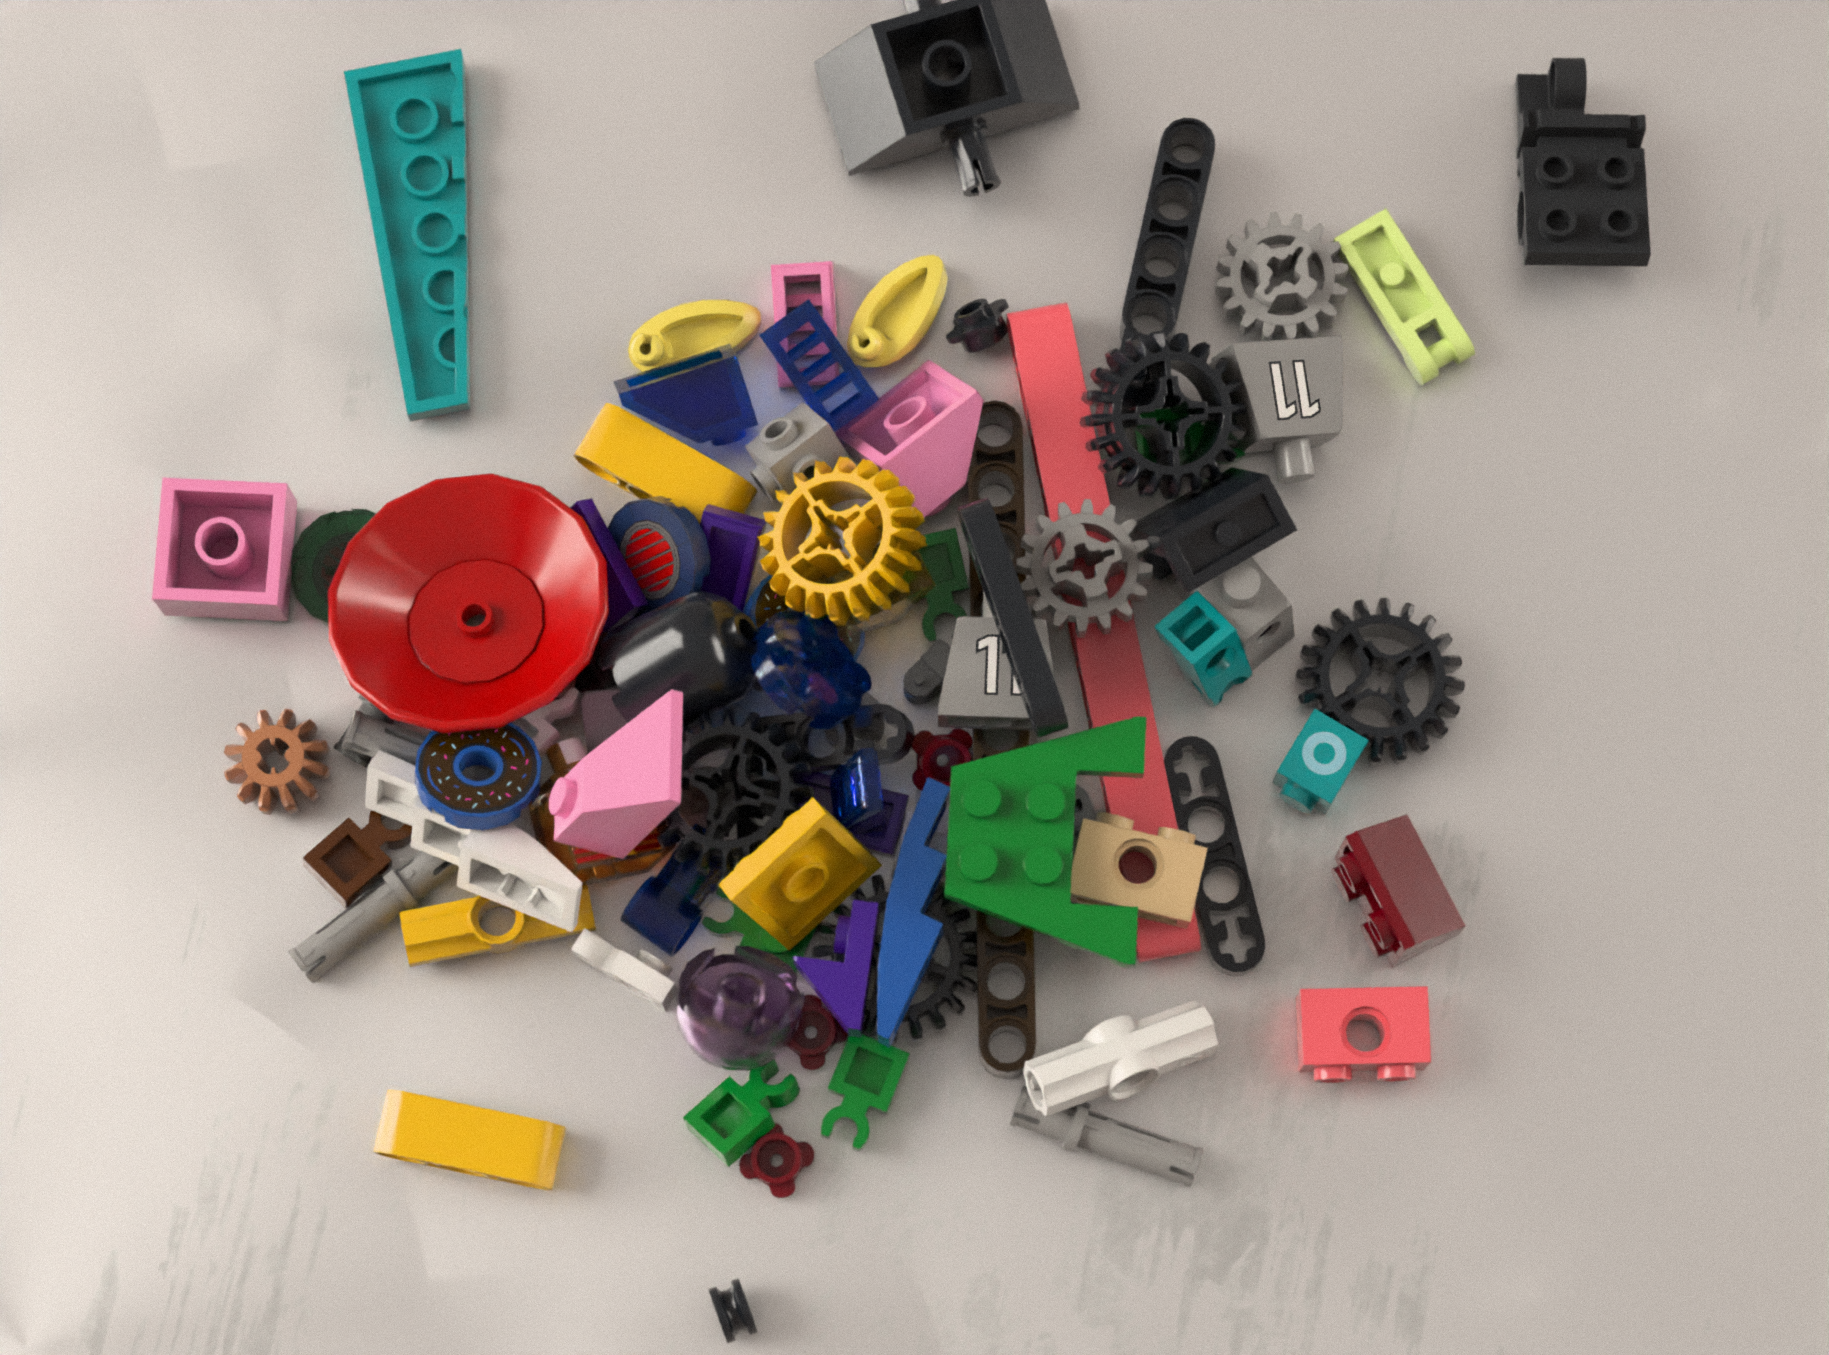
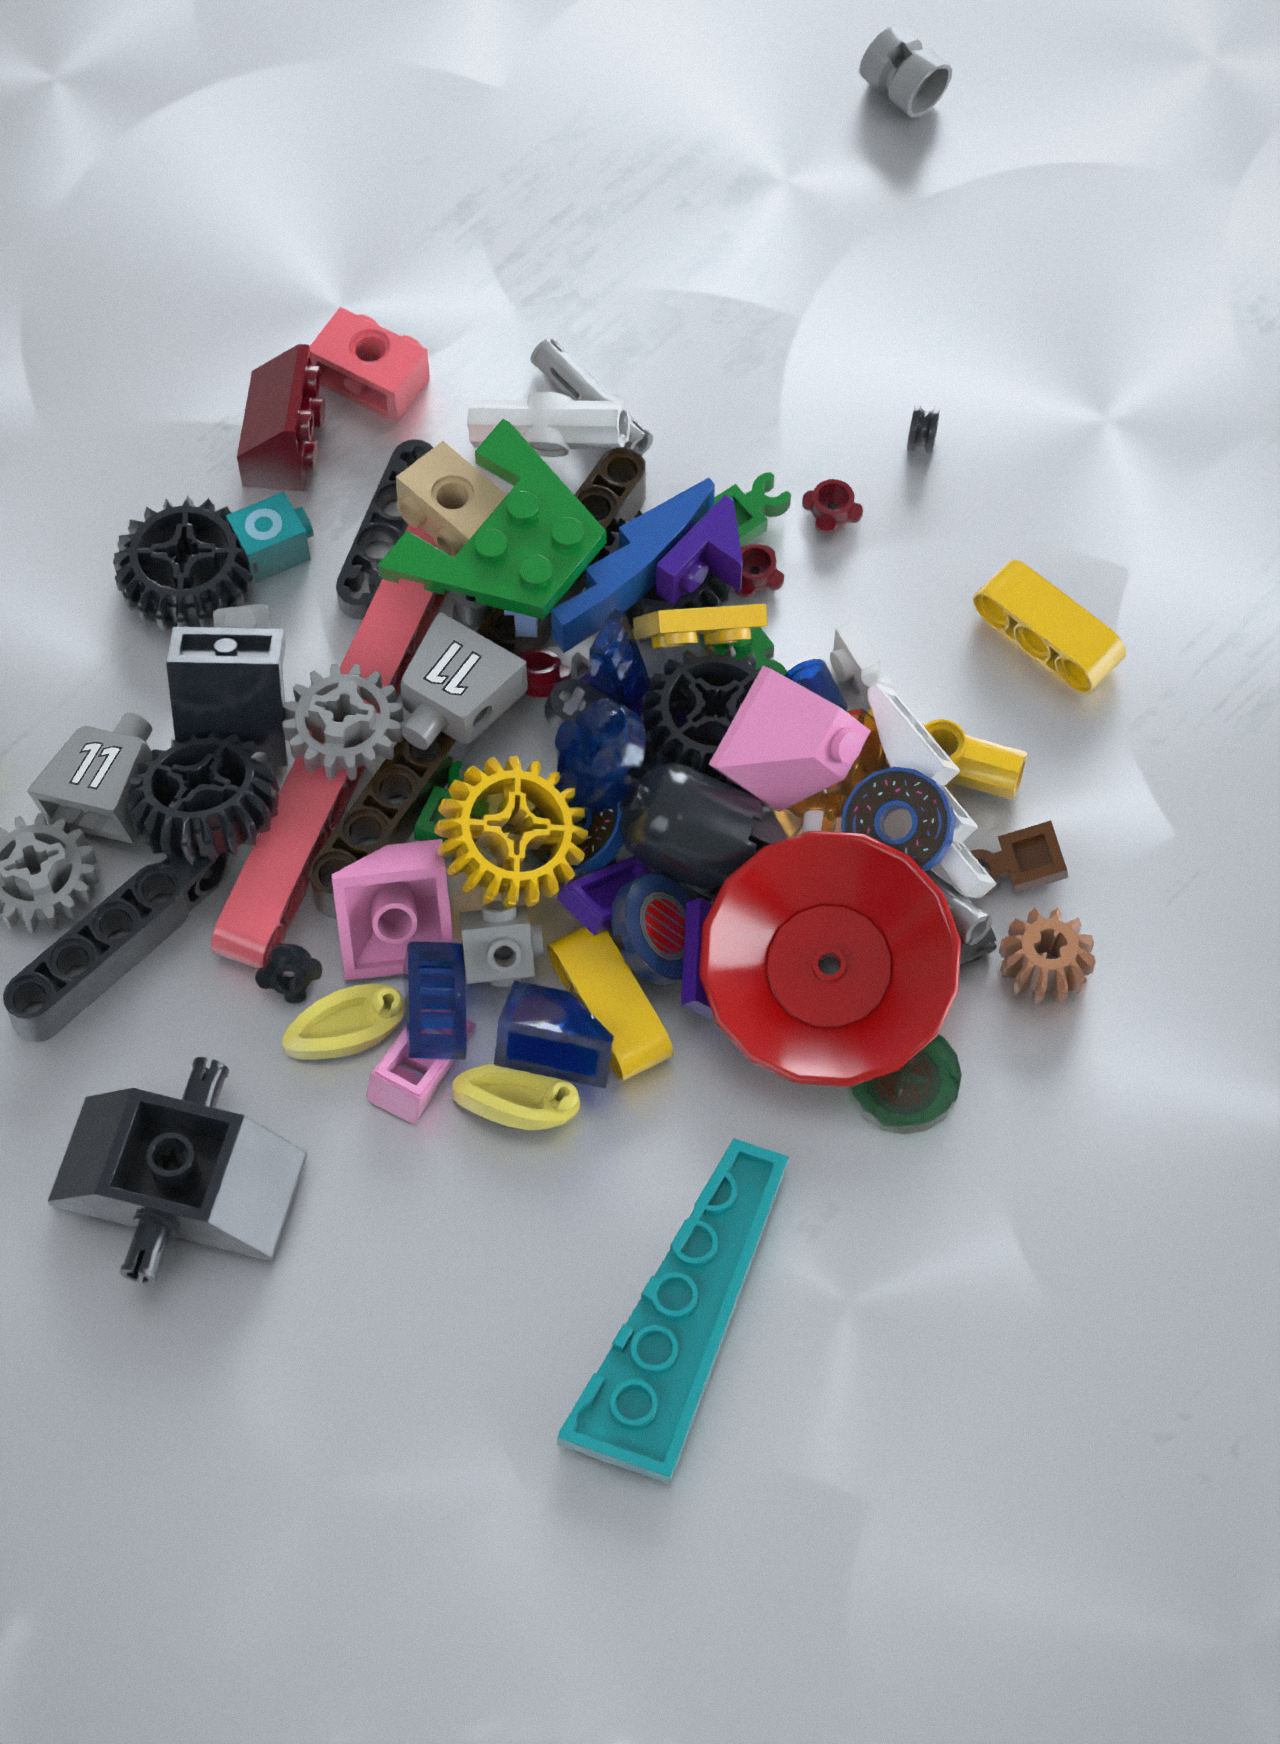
camera: 150 degrees left, 15 degrees down
bright pink brick [152,478,297,621] -> none
light grey pin [288,851,459,983] -> none
clear purple cylinder [676,946,805,1071] -> none
green plate [683,1054,800,1167] -> none
dark grey piece [903,632,954,705] -> none
black beam [957,498,1069,738] -> none
teal leg [1154,591,1253,708] -> none

